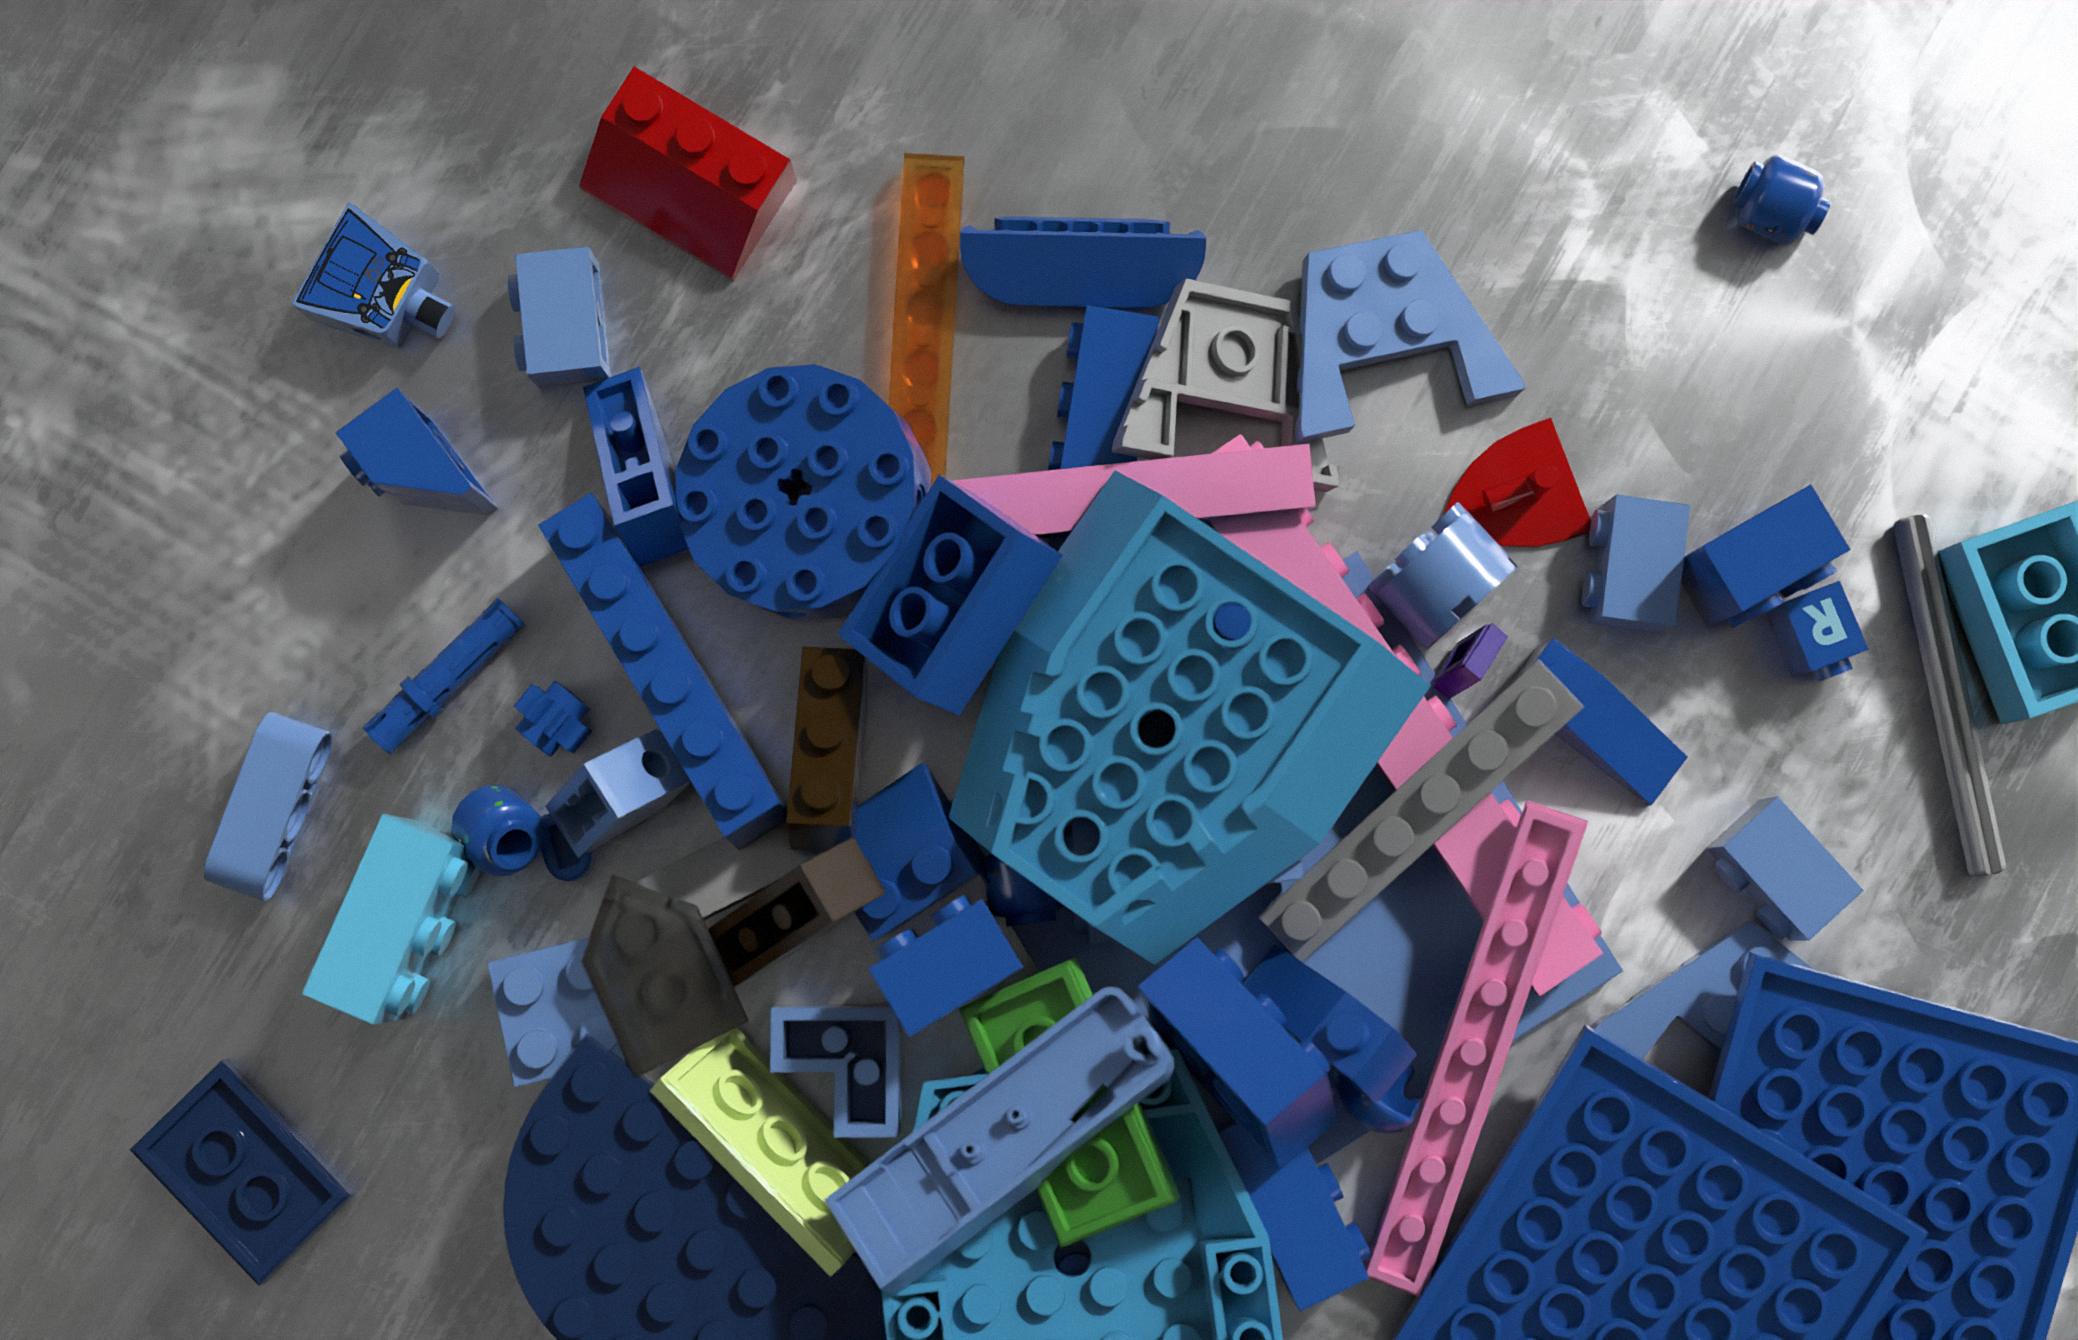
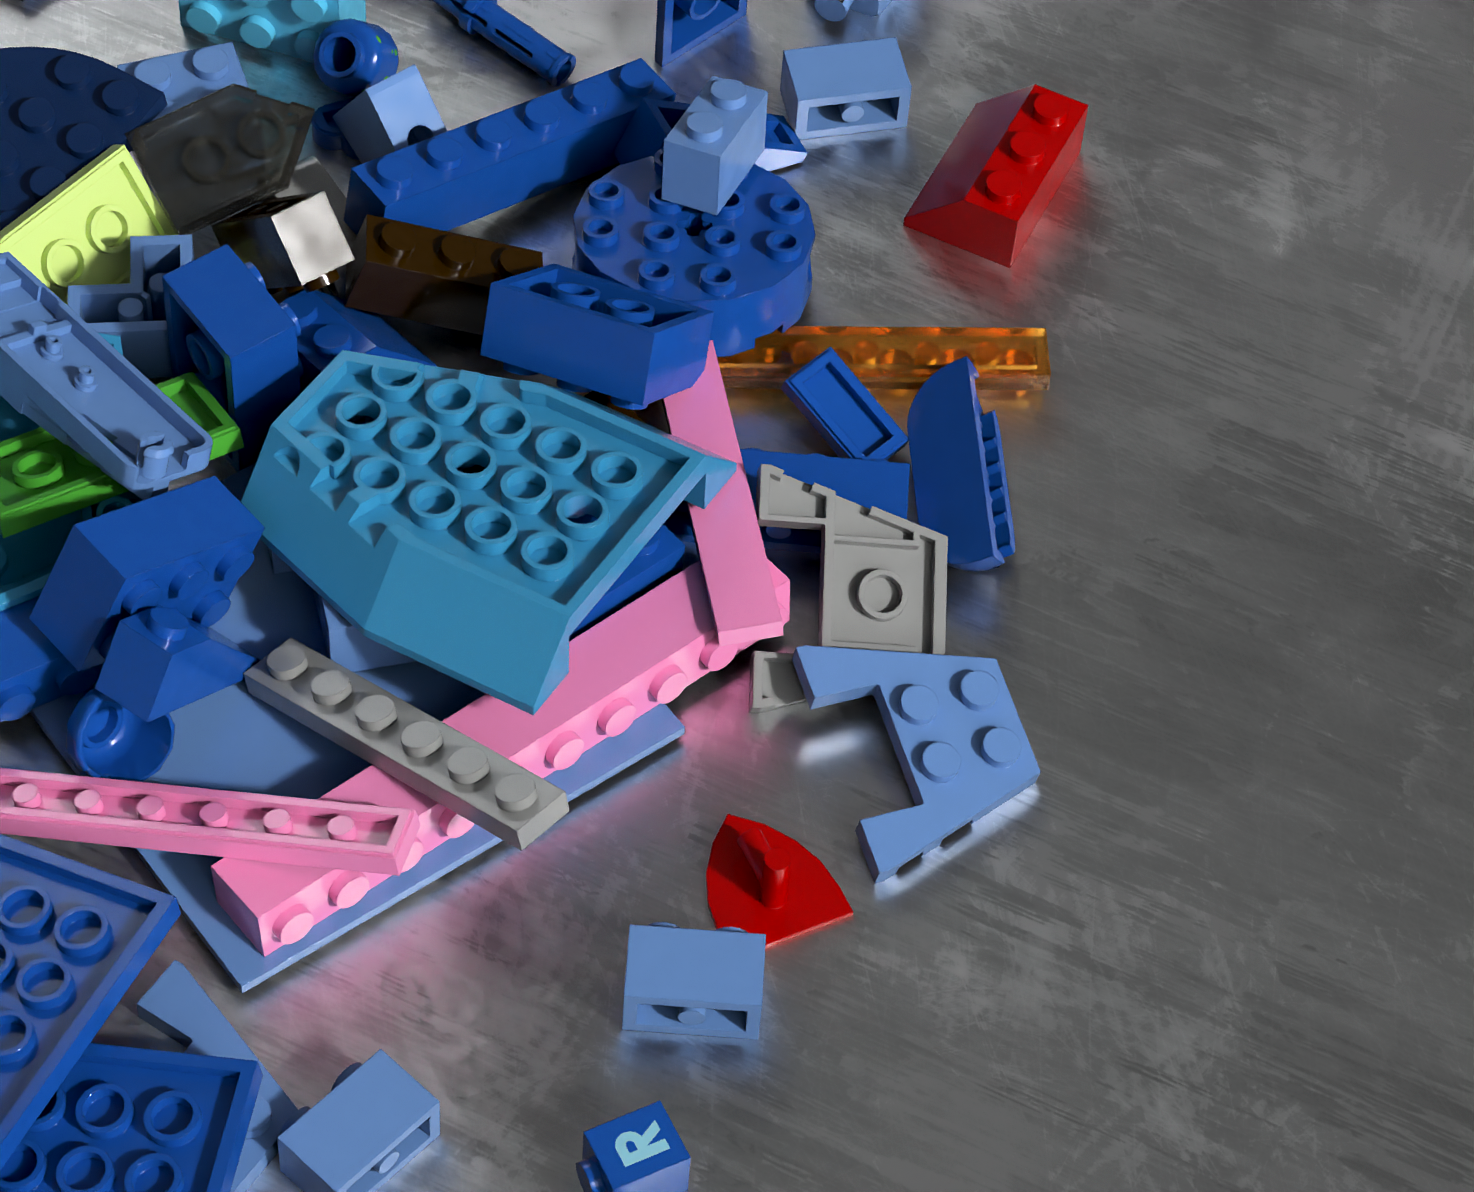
camera: 85 degrees right, 30 degrees down
blue gear [513,680,592,757] -> none
medium blue brick [1367,502,1518,650] -> none
dark purple tile [1433,623,1508,700] -> none
blue slope [1503,638,1688,806] -> none
blue brick [1681,484,1851,628] -> none
blue head [1732,155,1831,245] -> none
none -> medium blue brick [661,76,768,215]
none -> blue tile [781,346,909,461]

